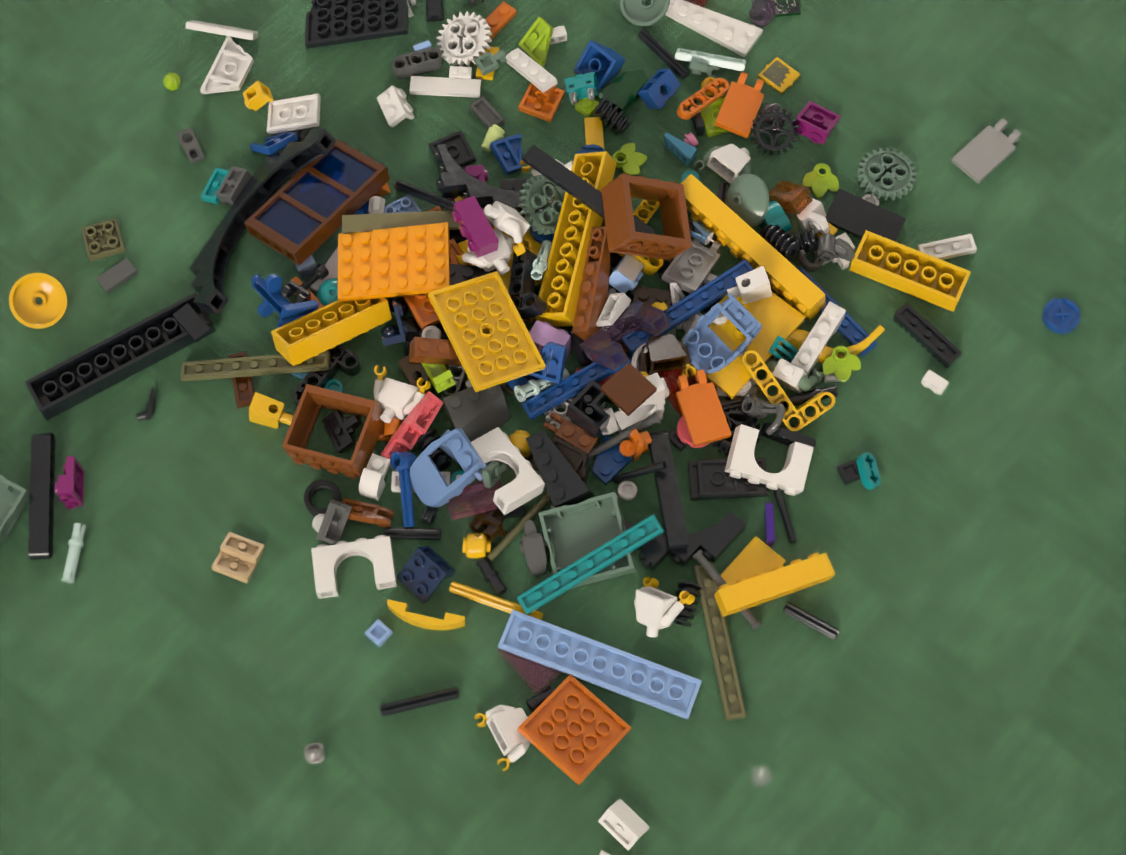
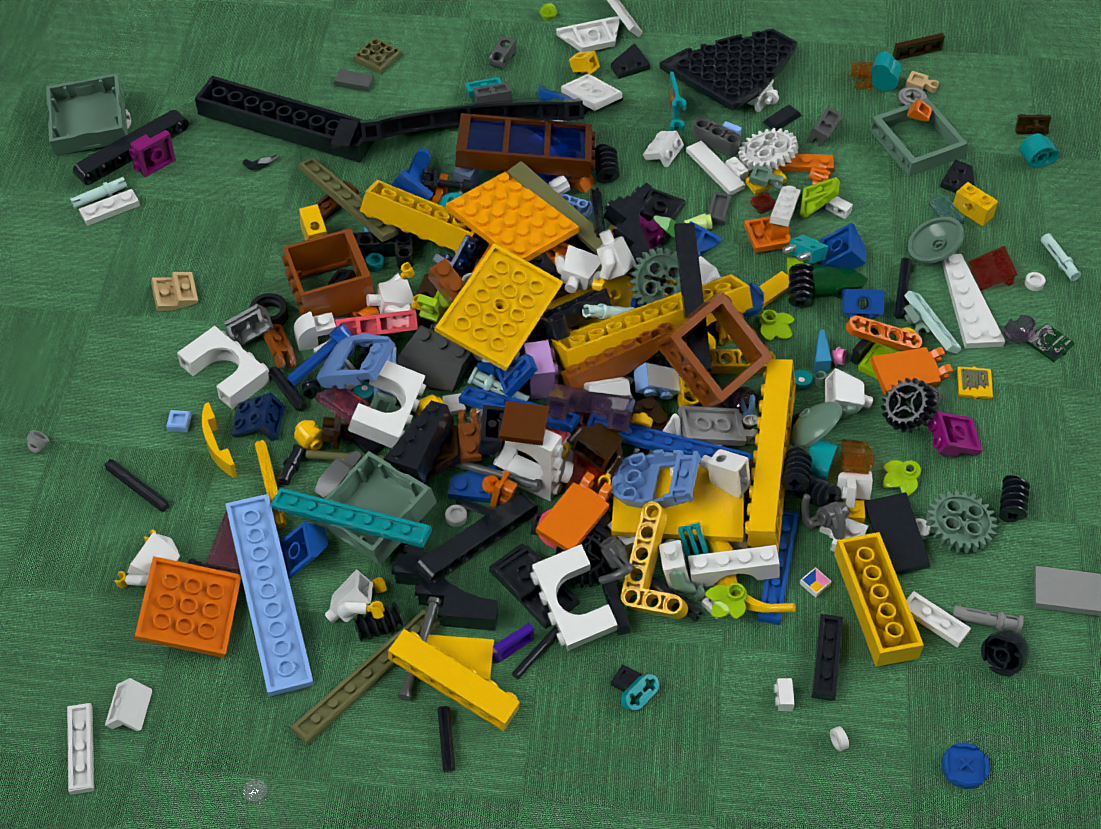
camera: 50 degrees right, 15 degrees down
yellow dish [9,273,67,329] -> none
magenta brick [452,196,499,258] -> none
none -> white plate [79,189,140,226]
none -> blue slope [280,521,328,579]
none -> white tile [442,393,466,416]
none -> black piece [595,144,619,184]
none -> black wing [611,44,650,79]
none -> bright green slope [654,216,677,238]
none -> teal flag [668,72,687,132]
none -> clear red tile [750,192,776,214]
none -> tile [800,567,832,598]
none -> orange gear [809,164,831,185]
none -> white tile [830,726,849,751]
none -> light grey pin [953,605,1024,634]
none -> black cylinder [981,629,1029,676]
none -> black piece [999,475,1030,522]

